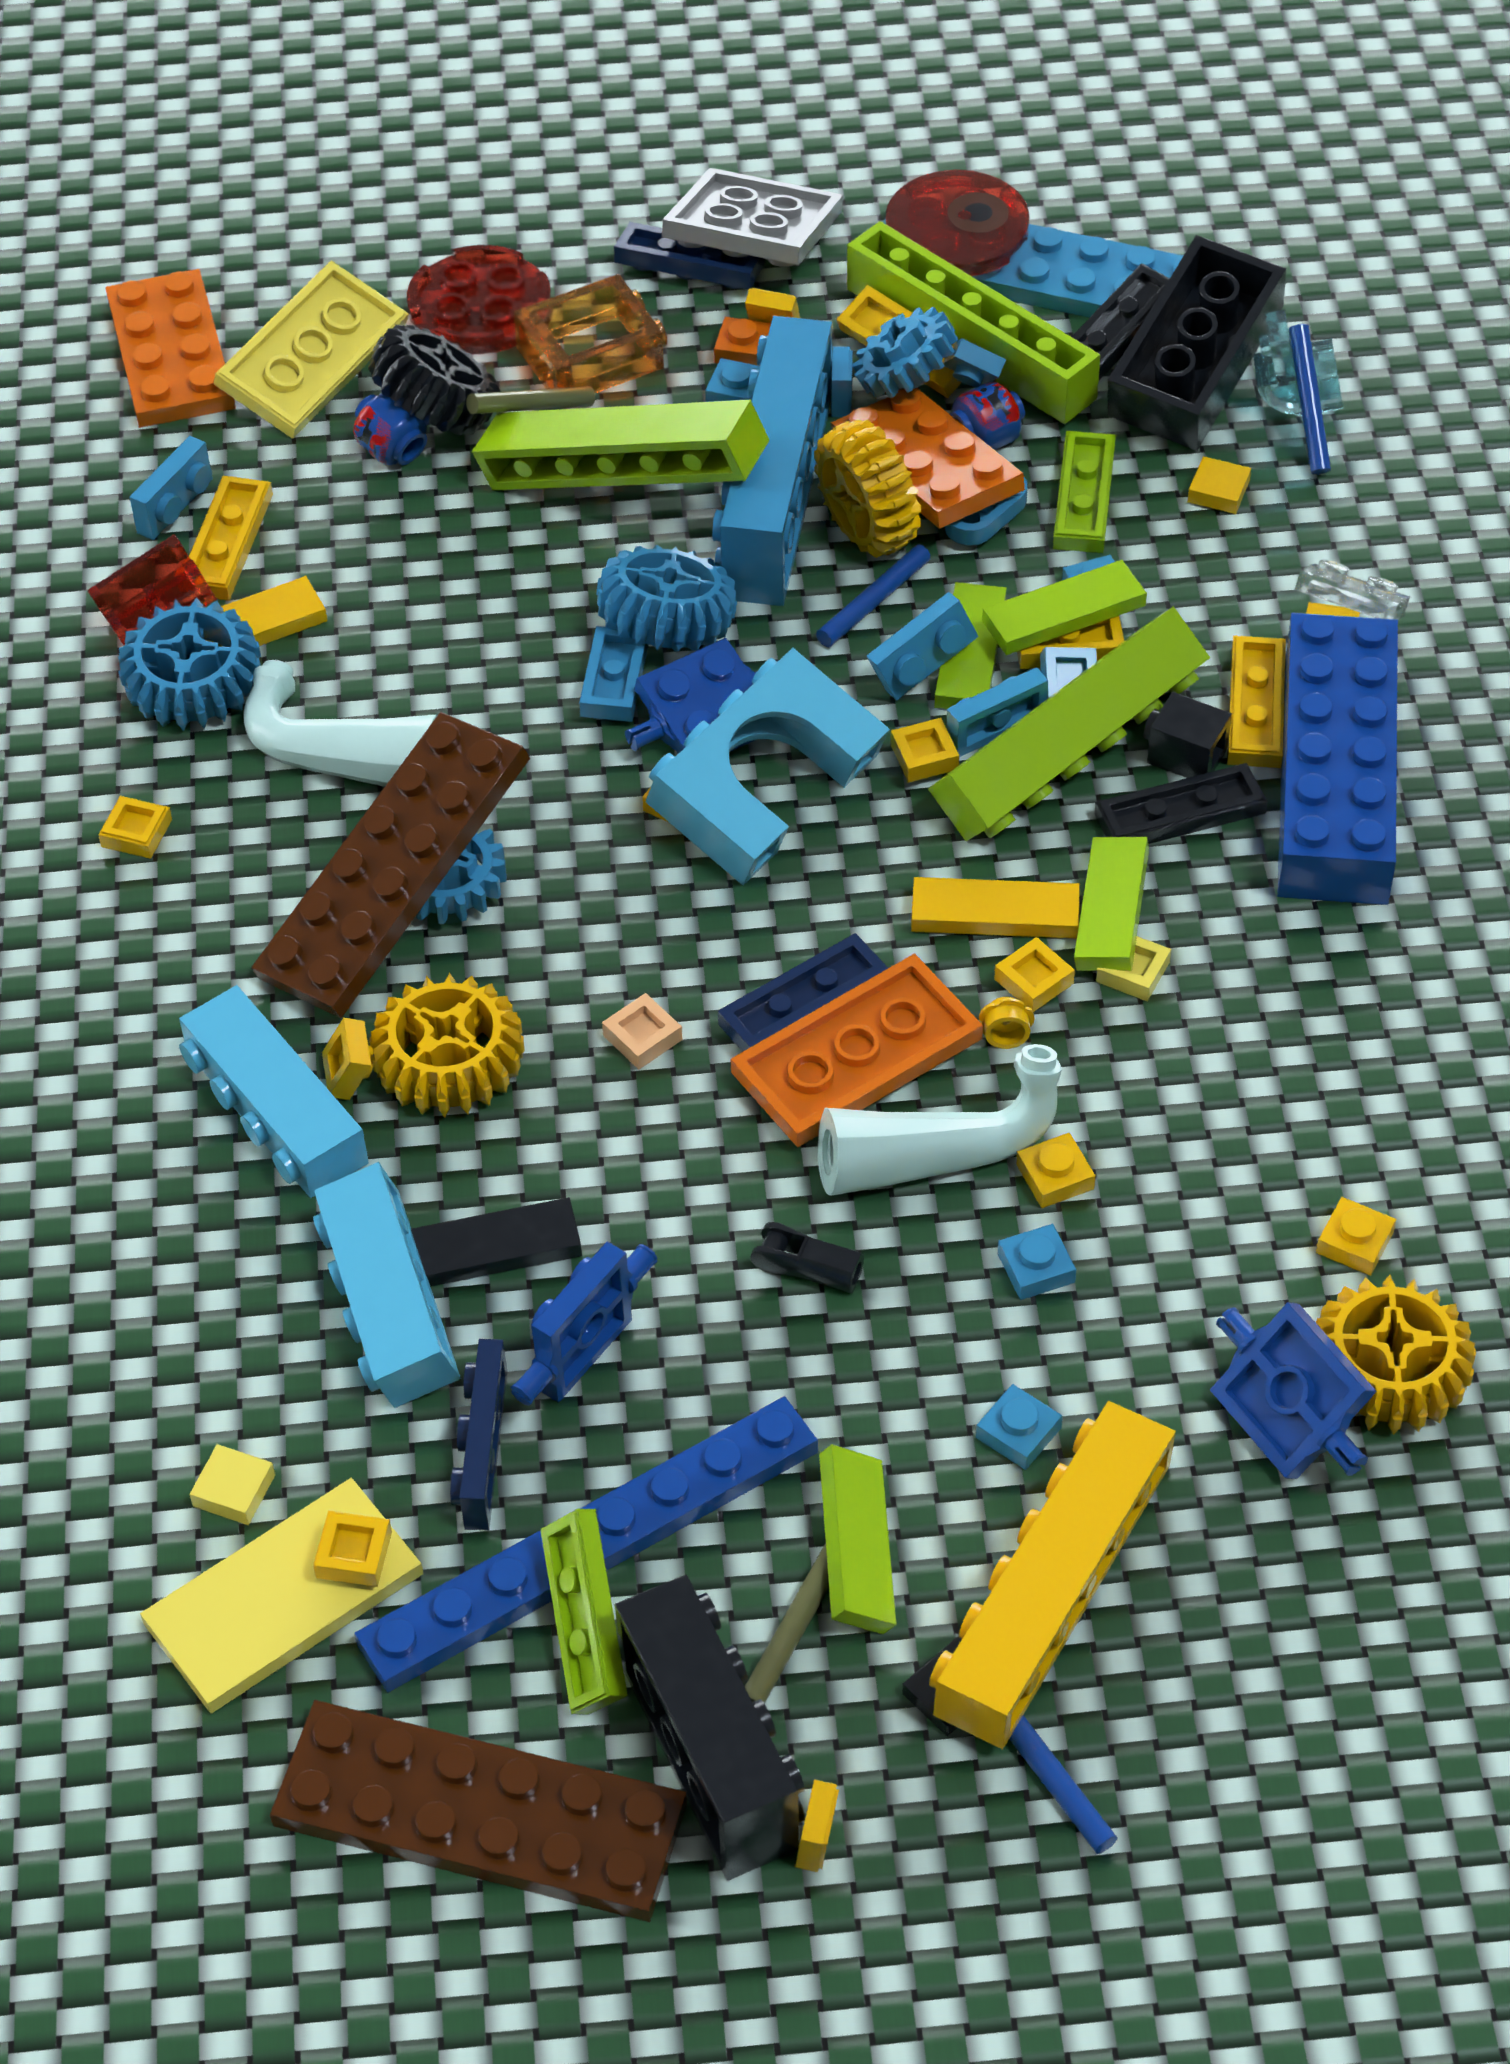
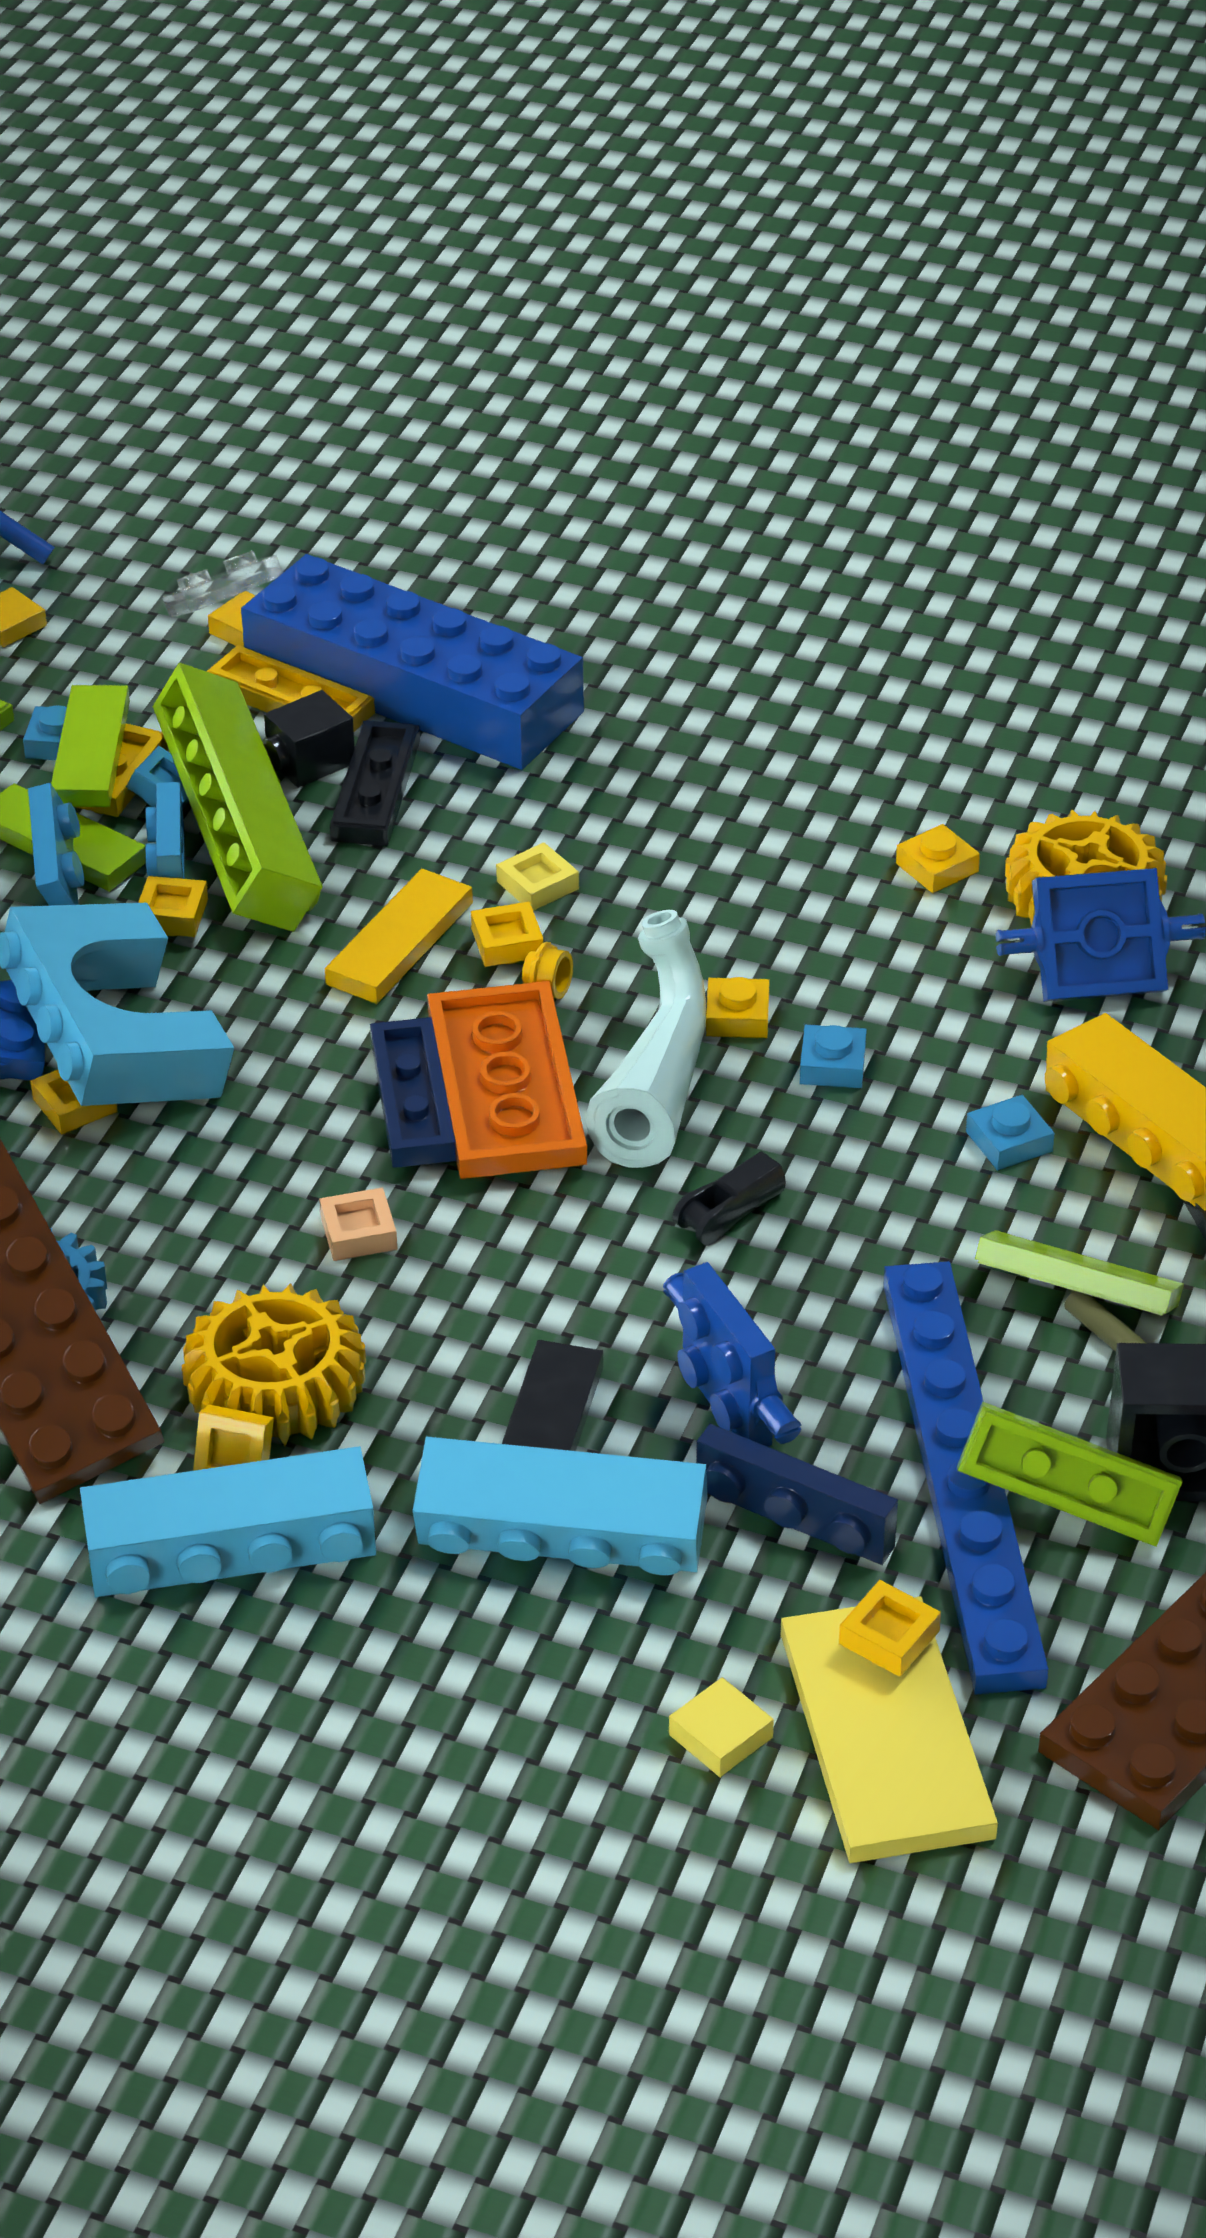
camera: 65 degrees left, 10 degrees down
lime tile [1074,837,1149,971] -> none

